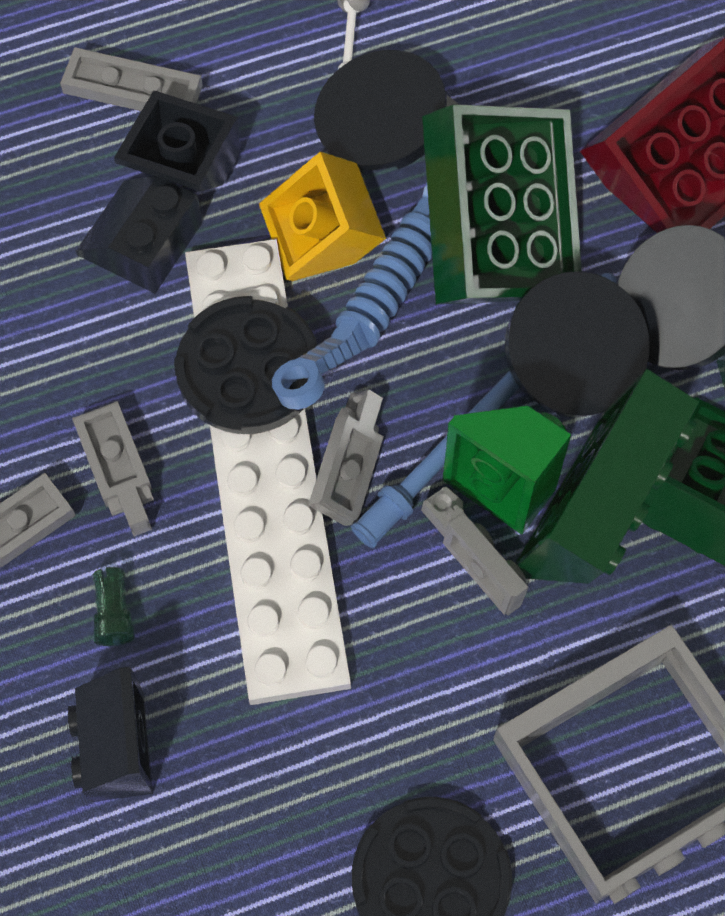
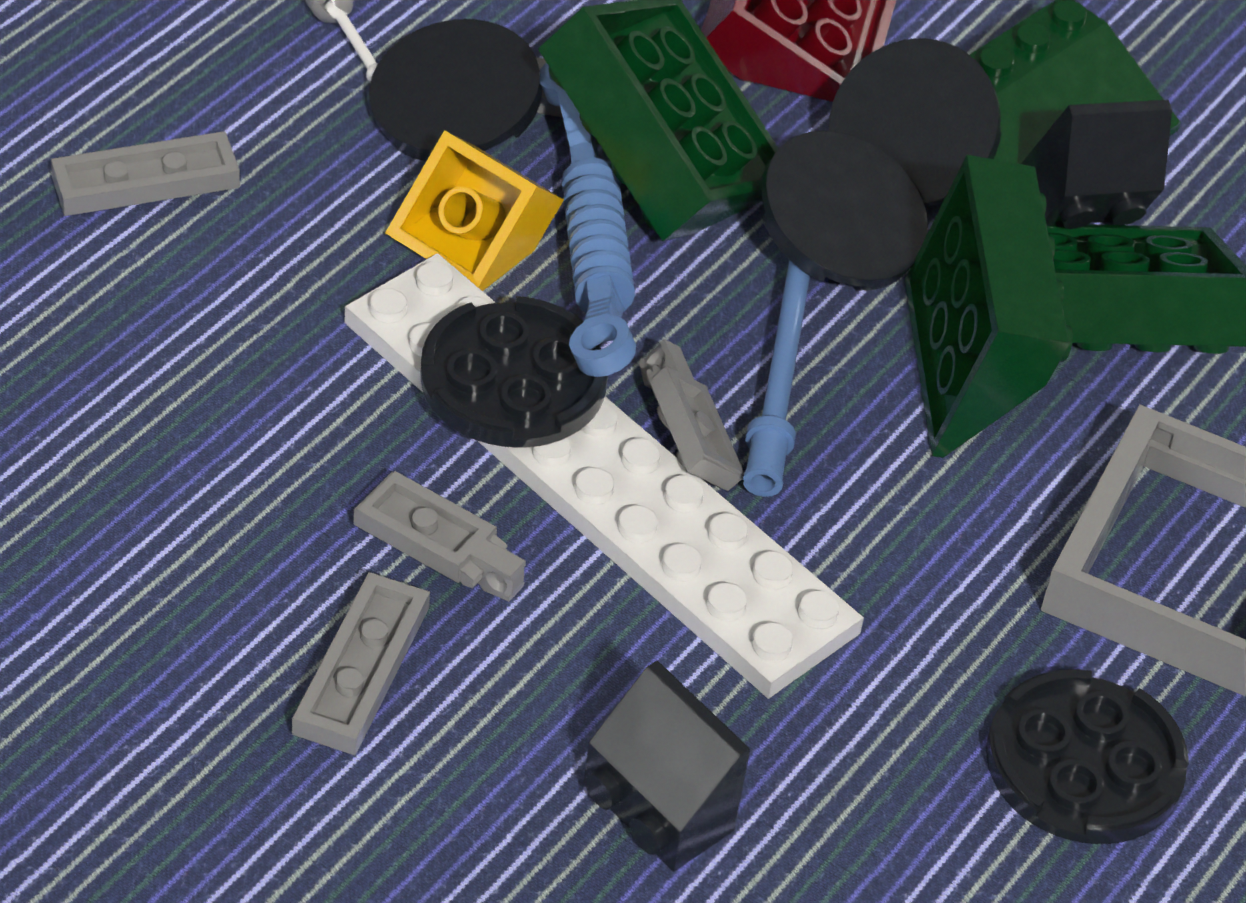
camera: 40 degrees left, 20 degrees down
black slope [76,176,202,294] -> none
clear green pin [92,567,135,646] -> none
black slope [114,90,240,191] -> none
light grey hinge [421,486,528,616] -> none
green slope [443,406,571,535] -> none

